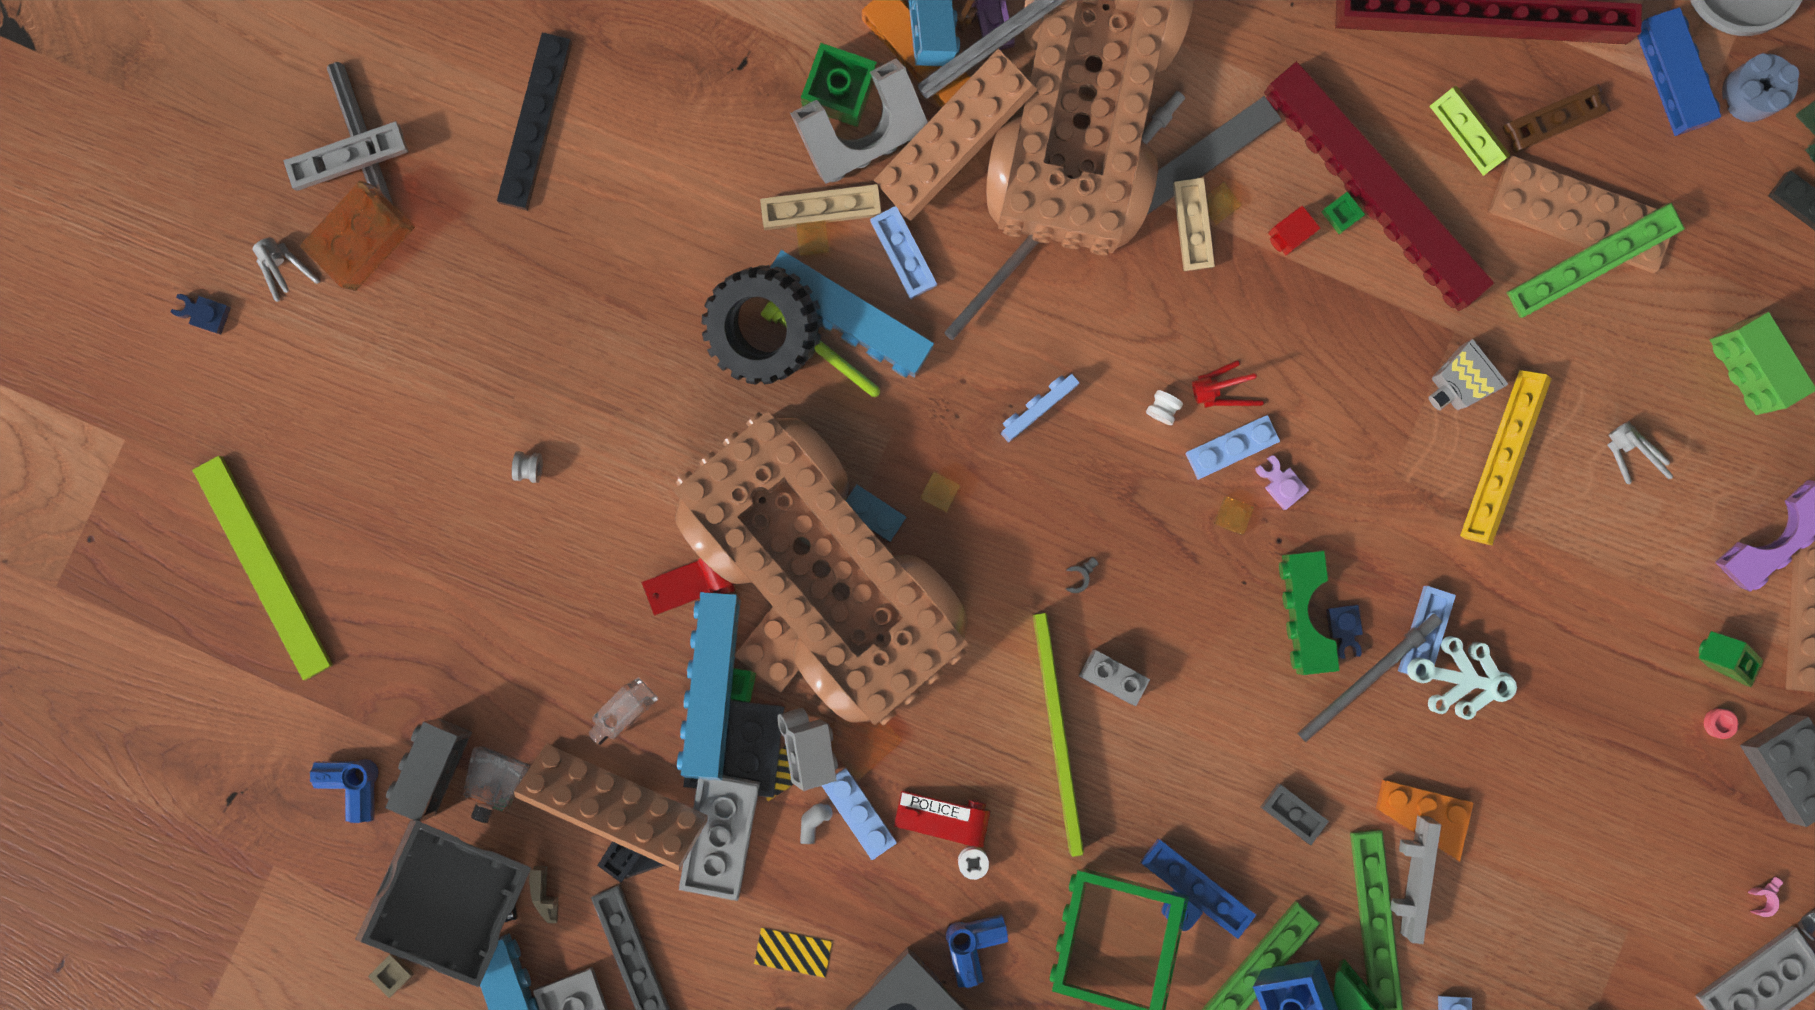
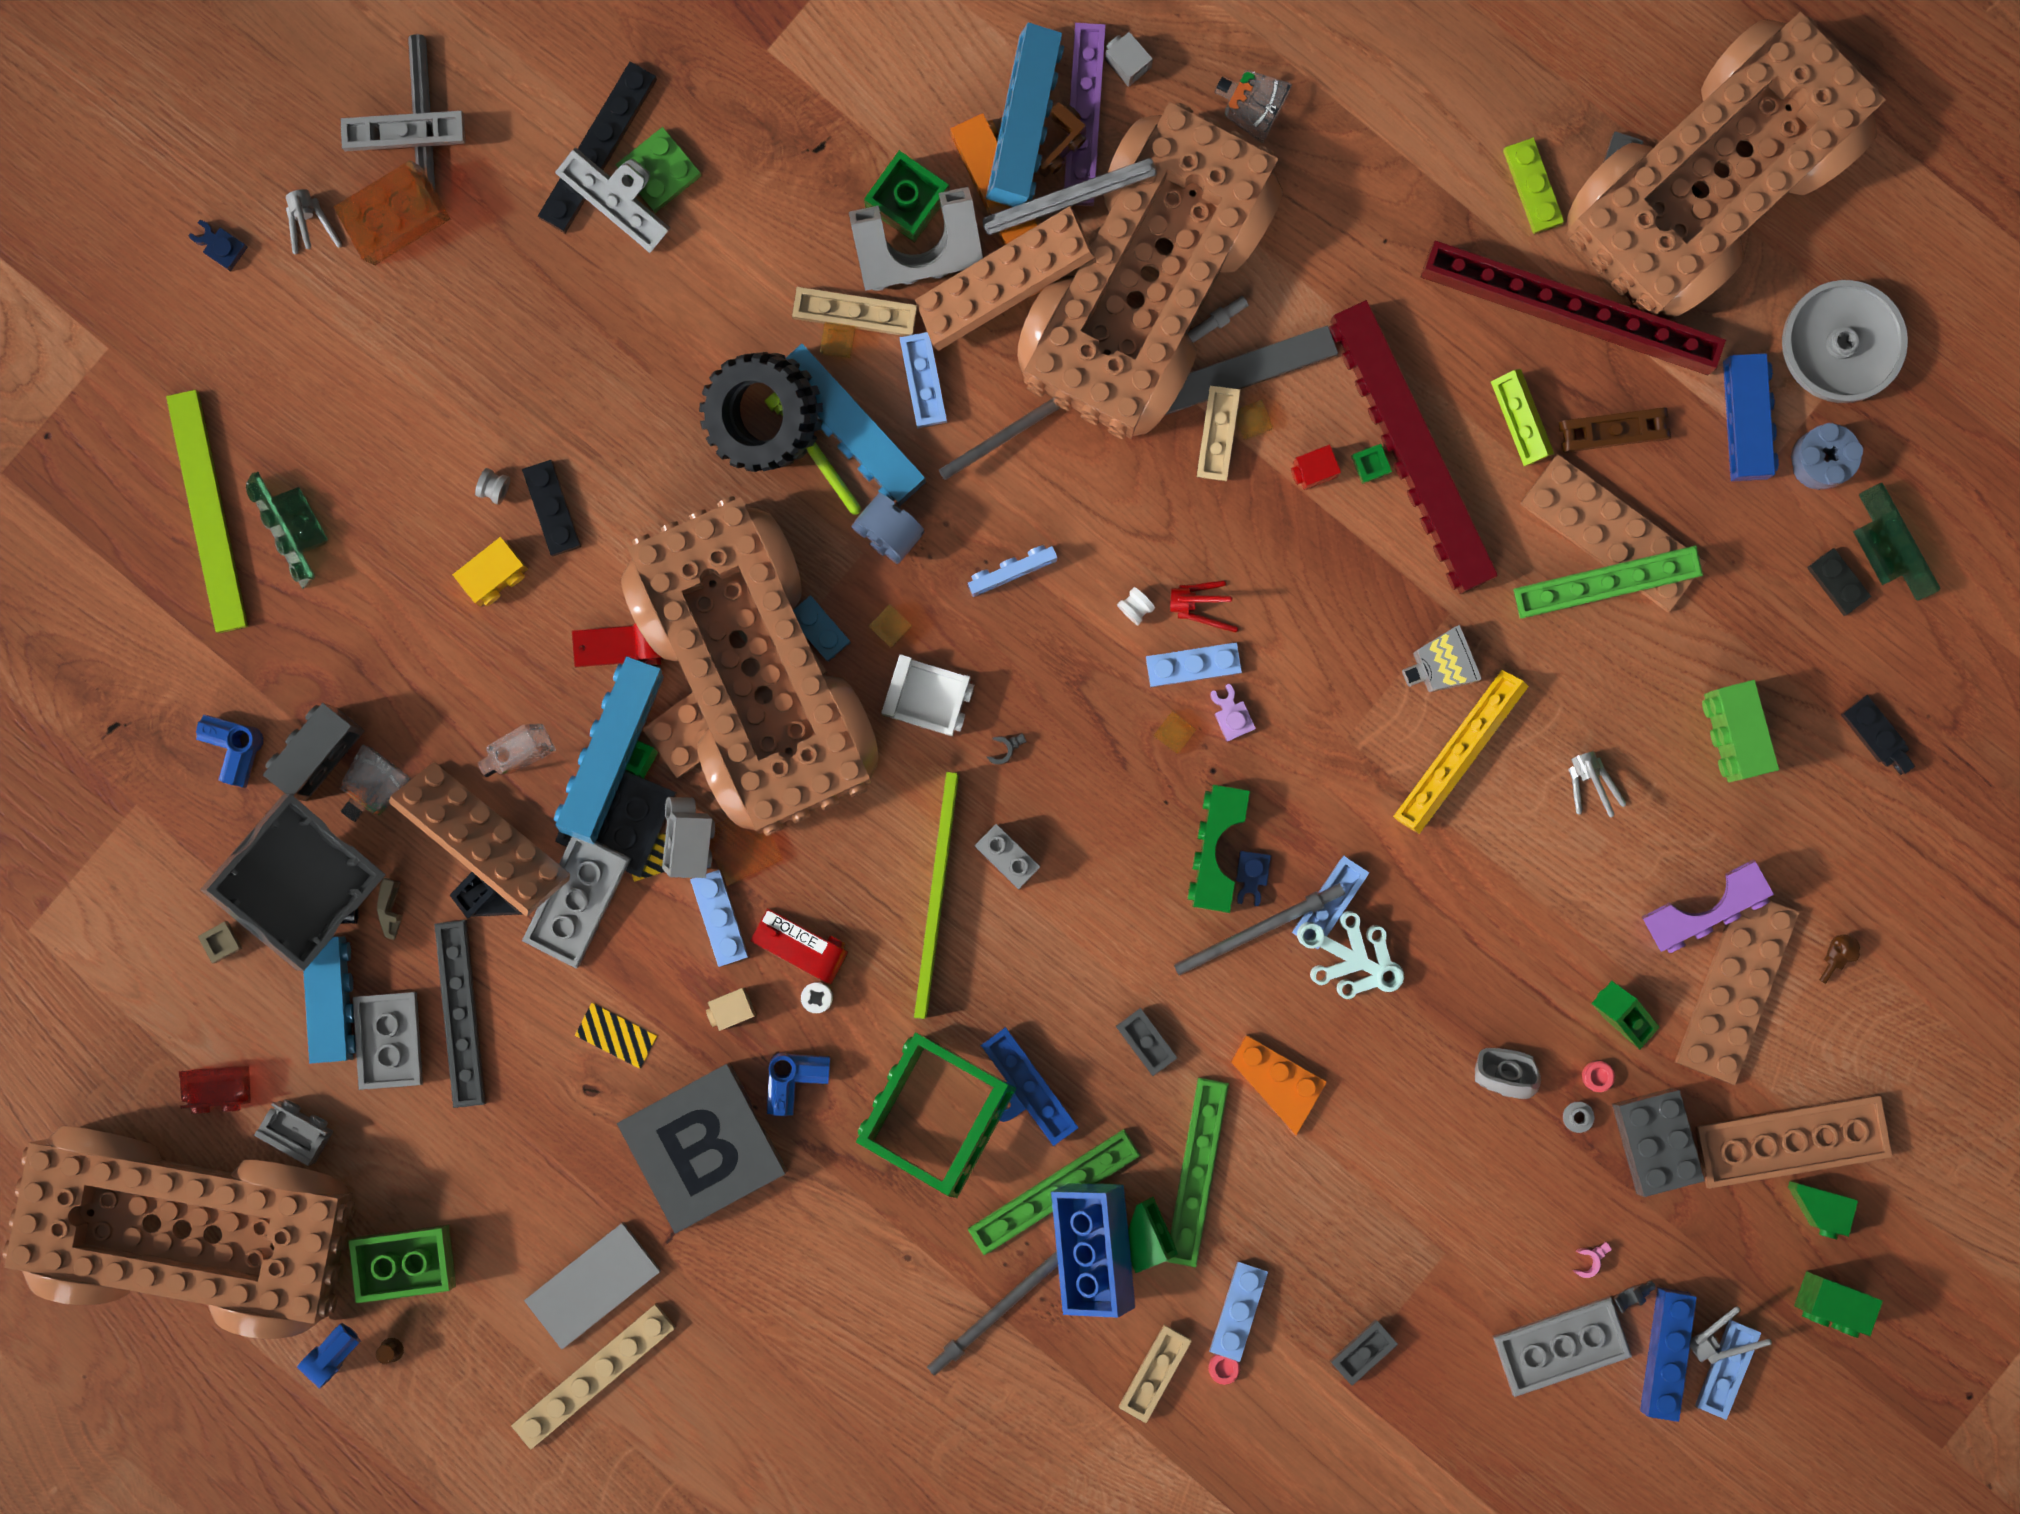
camera: 25 degrees right, 0 degrees up
light grey arm [800,803,833,844] -> none
light grey hinge [1390,815,1441,944] -> none
none -> clear green bracket [246,471,328,589]
none -> yellow brick [452,537,528,607]
none -> black plate [522,460,581,557]
none -> light grey plate [555,147,670,253]
none -> bright green plate [615,127,702,213]
none -> tan brick [706,987,757,1031]
none -> sand blue brick [851,493,925,564]
none -> white panel [882,655,975,737]
none -> light grey piece [1475,1048,1541,1099]
none -> light grey plate [1563,1101,1594,1133]

